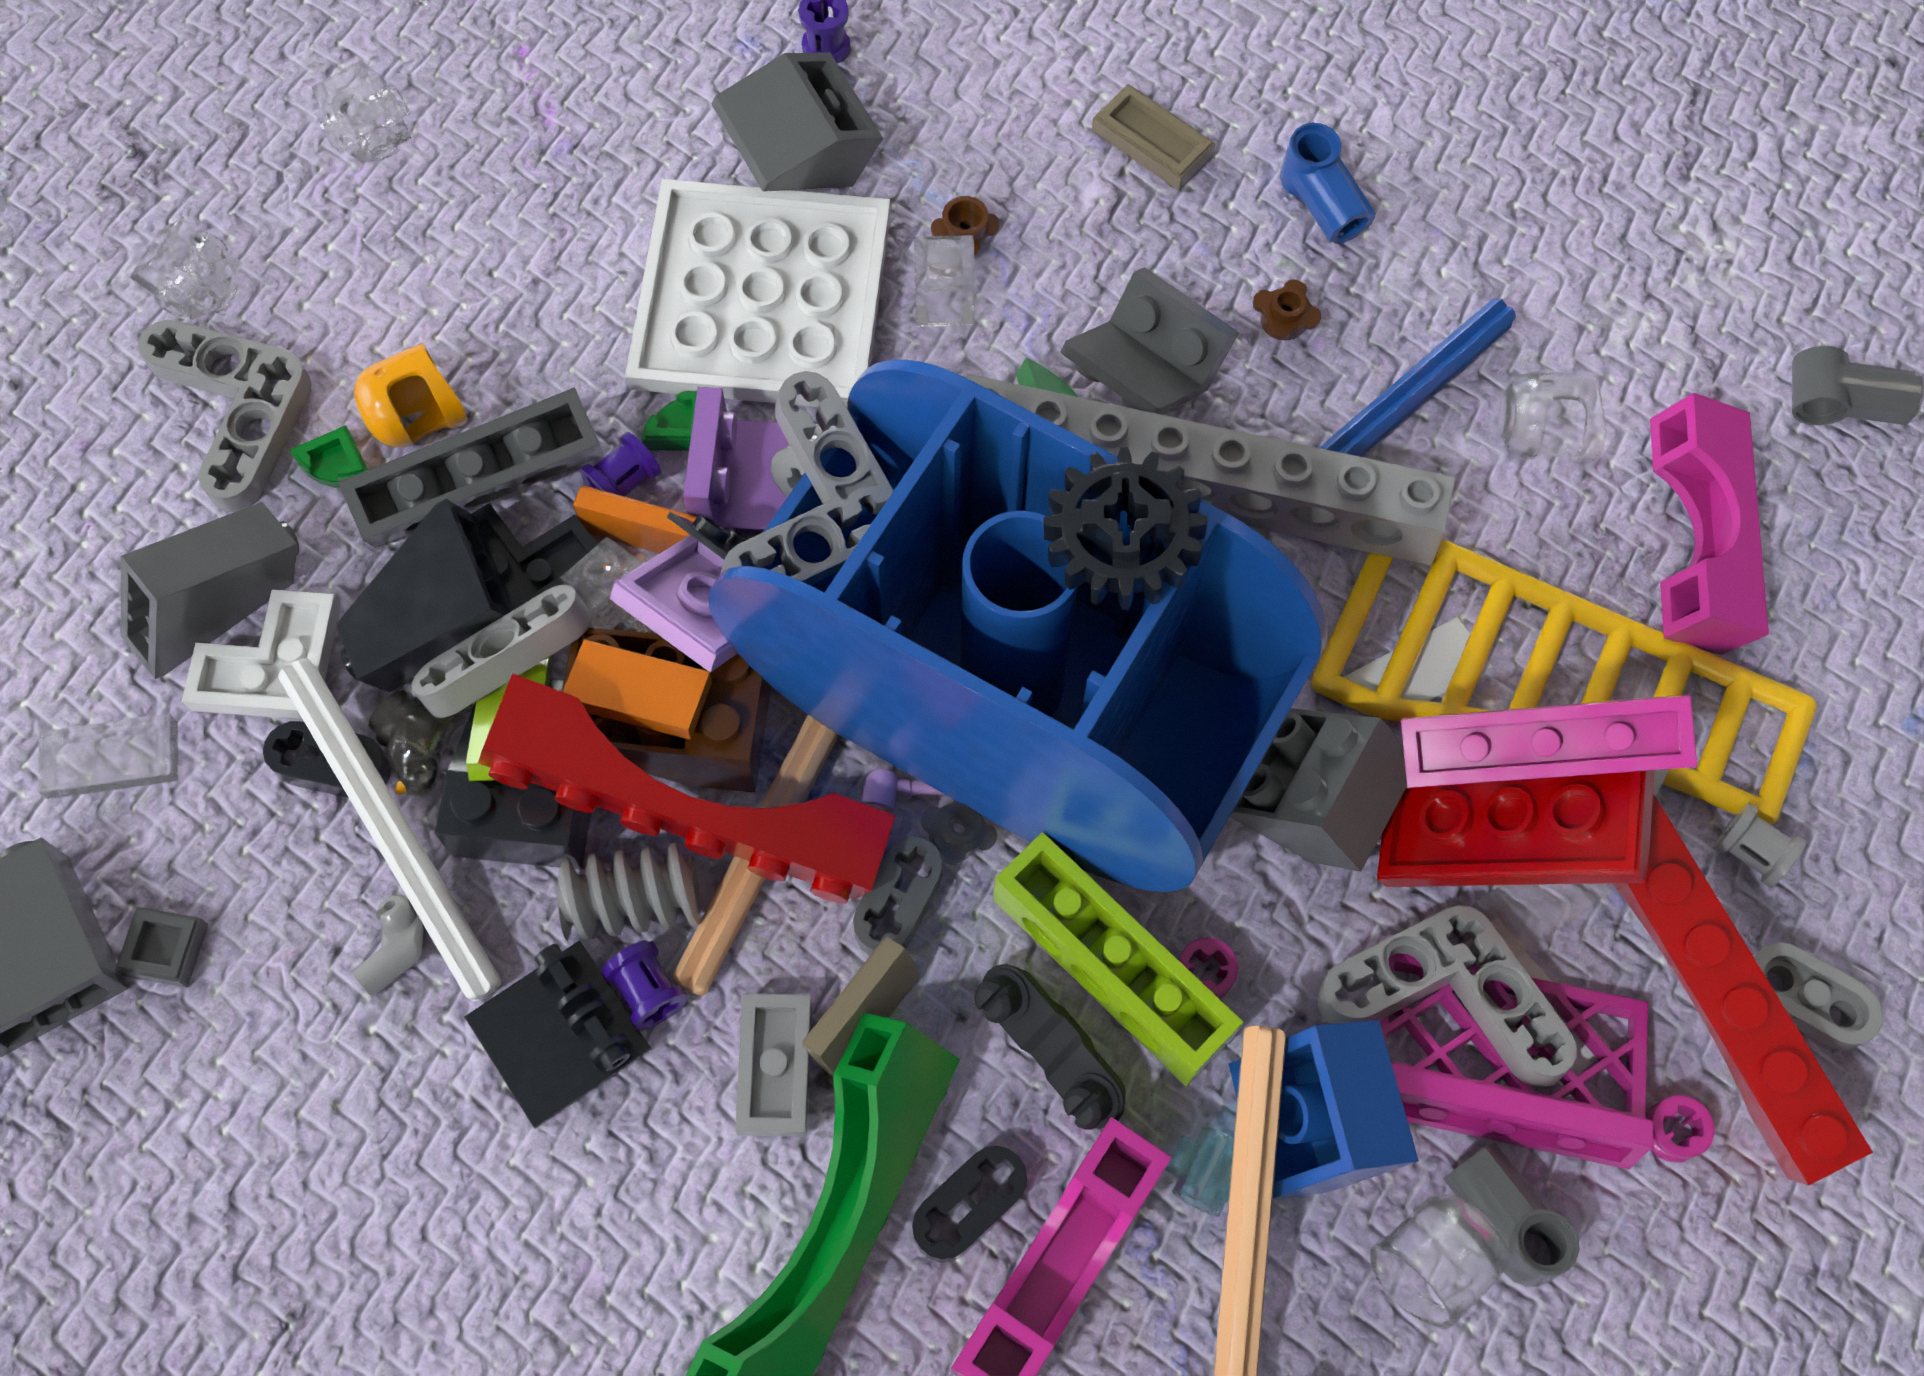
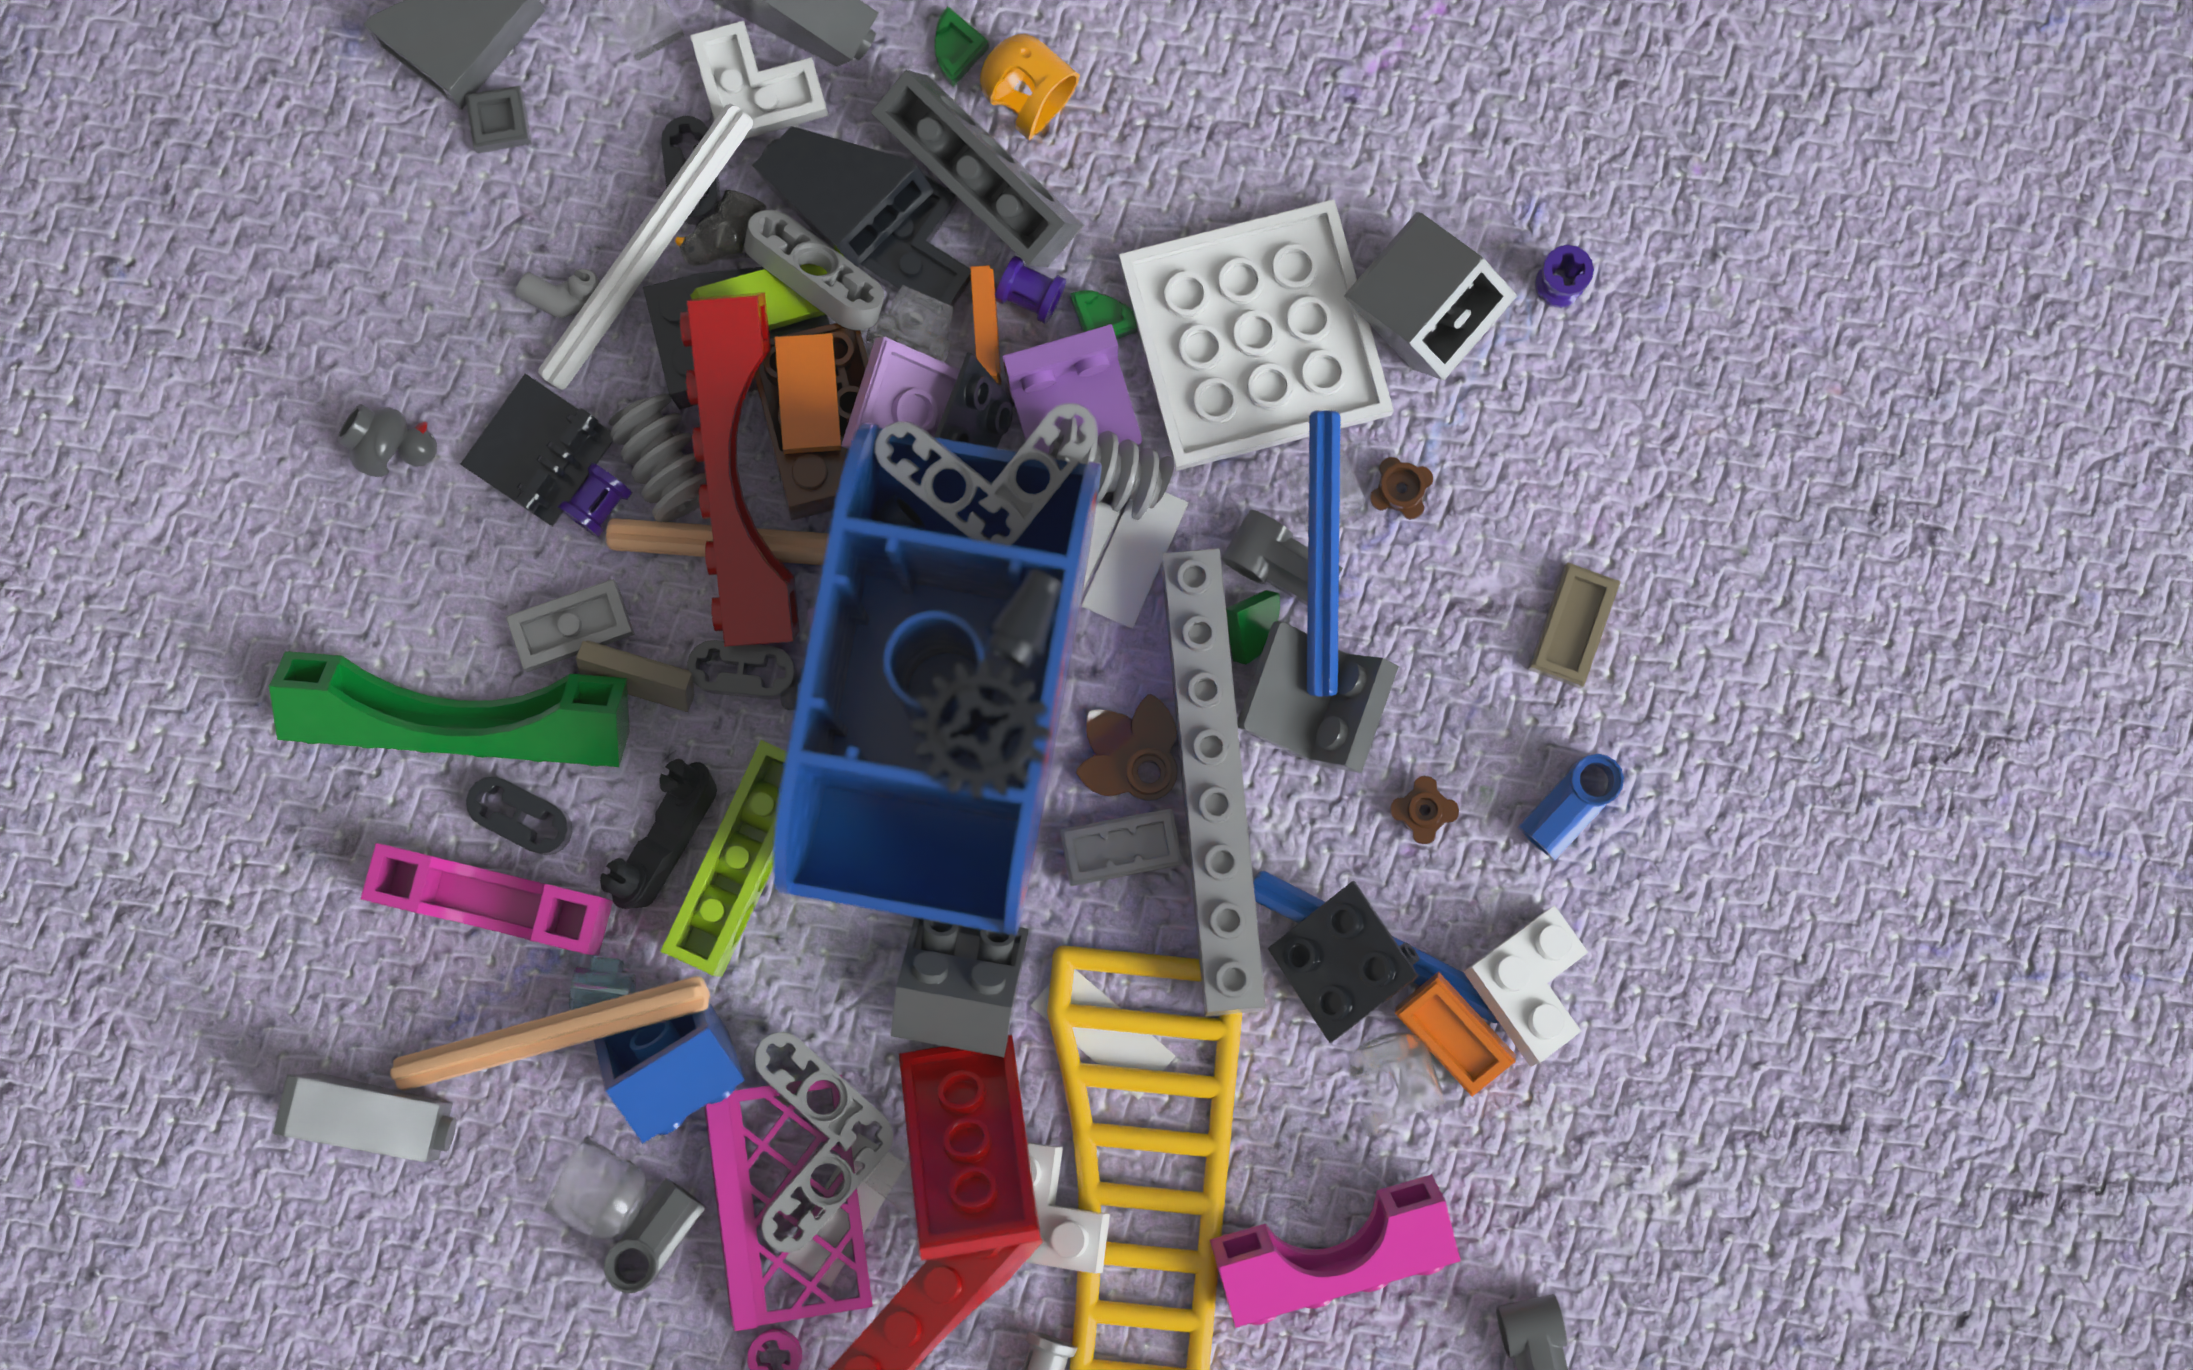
camera: 70 degrees right, 15 degrees up
dark pink bush [1178,937,1239,999] -> none
dark pink fence [1401,695,1697,788] -> none
none -> dark grey animal [337,404,437,477]
none -> black cone [983,569,1063,668]
none -> dark grey piece [1221,510,1343,606]
none -> black hinge [1267,881,1419,1043]
none -> blue axle [1307,410,1341,697]
none -> orange tile [1395,971,1516,1097]
none -> white plate [1463,905,1588,1067]

